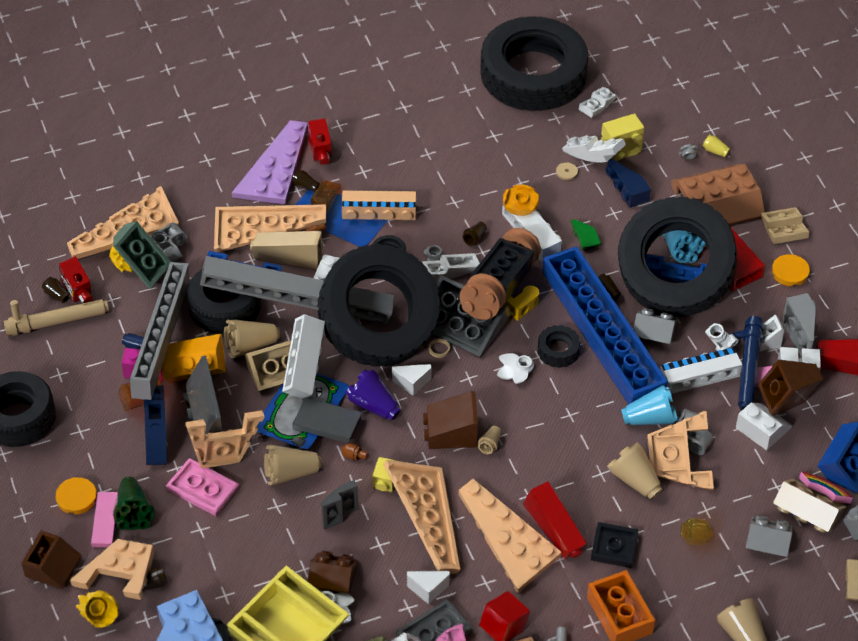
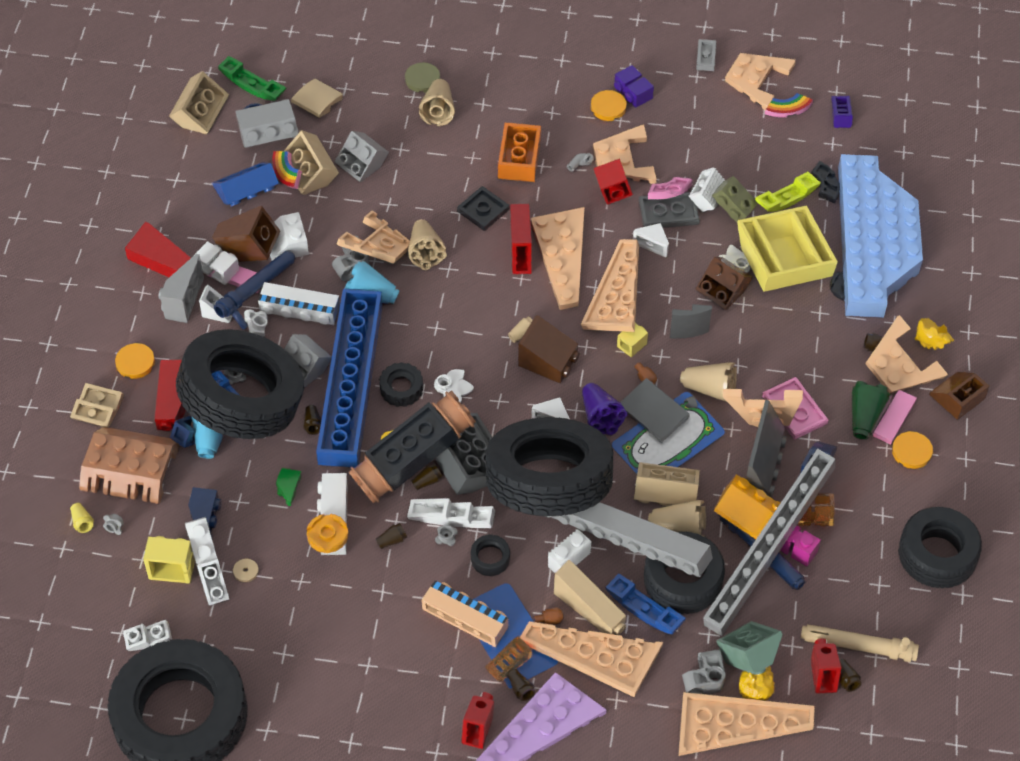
camera: 150 degrees left, 5 degrees up
white brick [282,314,325,399] -> none
clear yellow head [680,518,713,546] -> none

